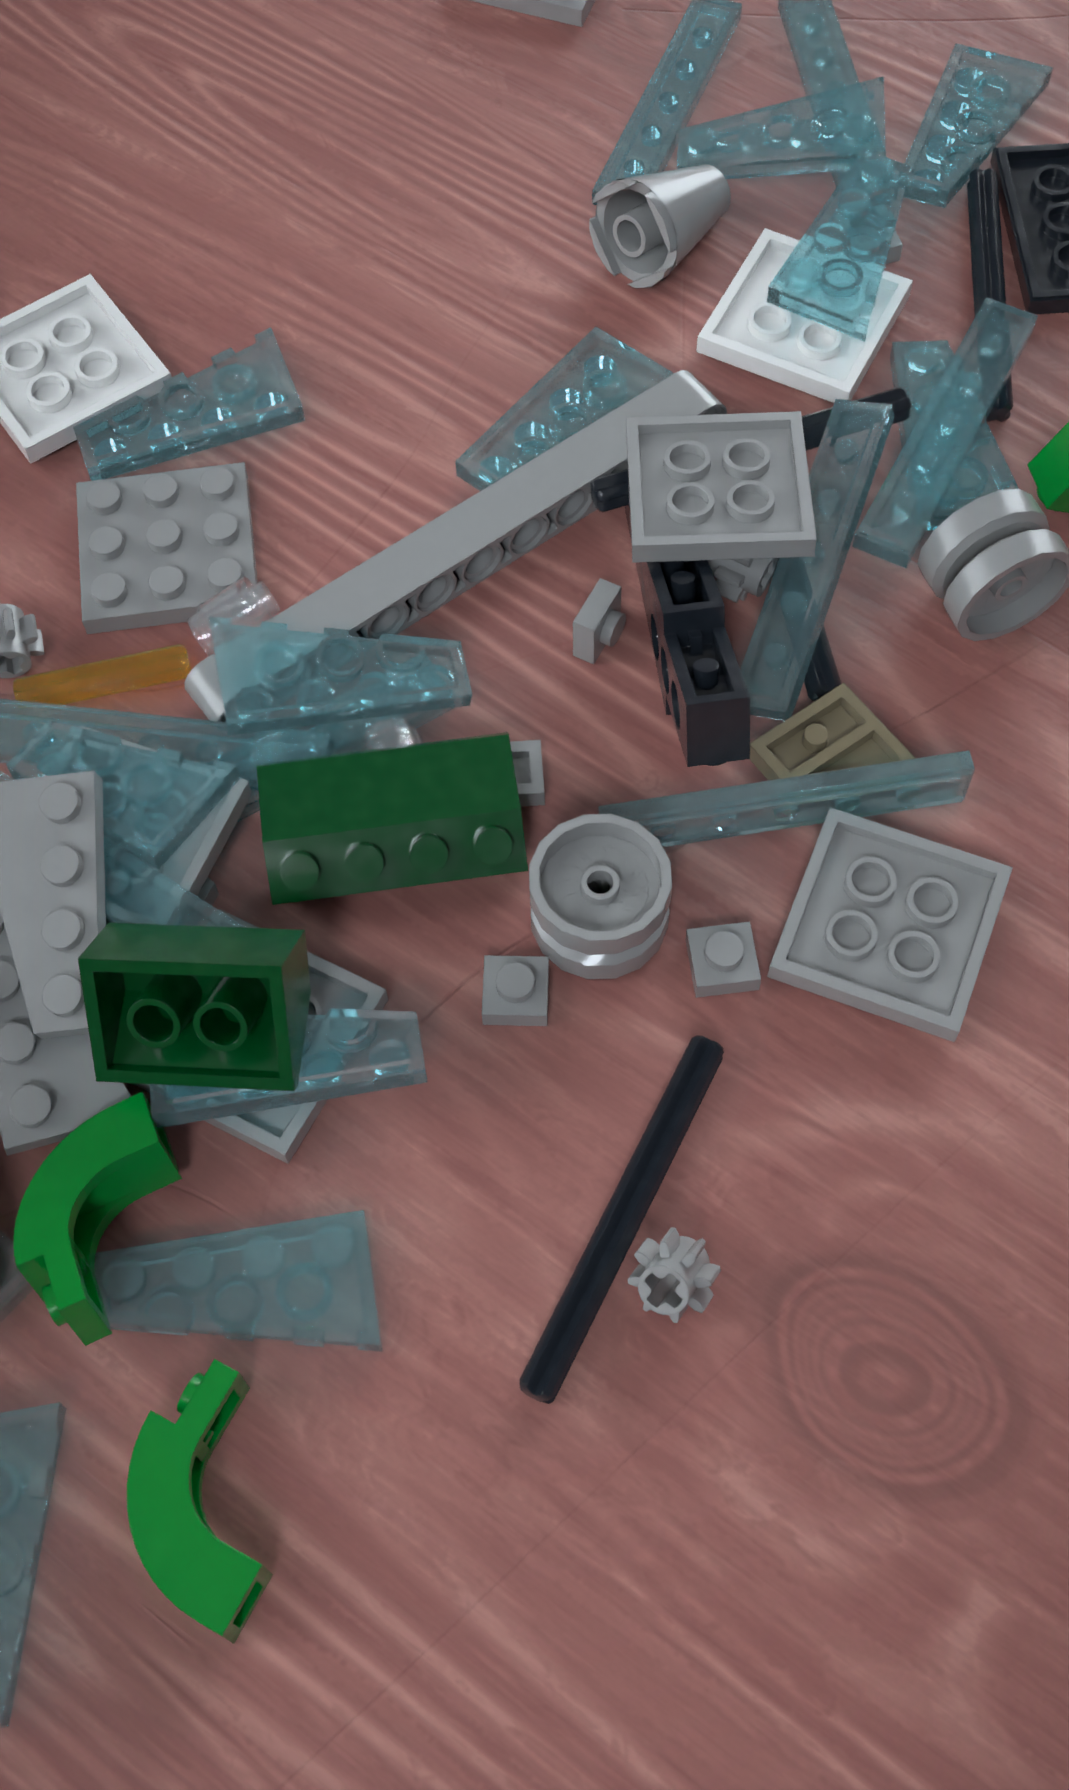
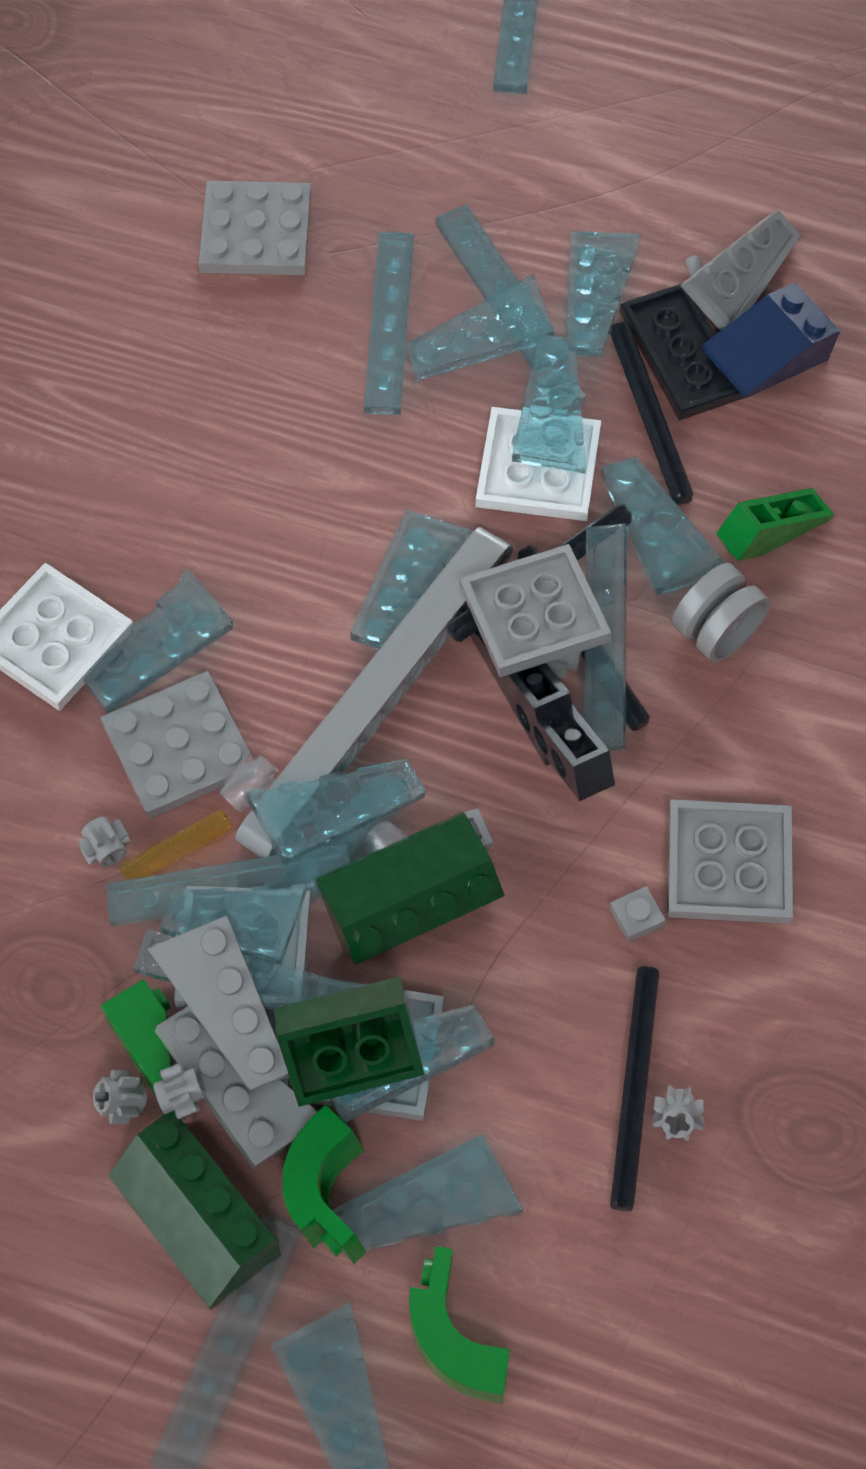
camera: 20 degrees left, 0 degrees up
light grey plate [482,955,549,1026] -> none
light grey wheel [529,814,672,979] -> none
light grey plate [573,578,626,665] -> none
light grey cone [589,164,731,288] -> none
clear light blue tile [598,751,975,847] -> none
dark tan wing [749,683,921,799] -> none
clear light blue tile [852,297,1038,568] -> none

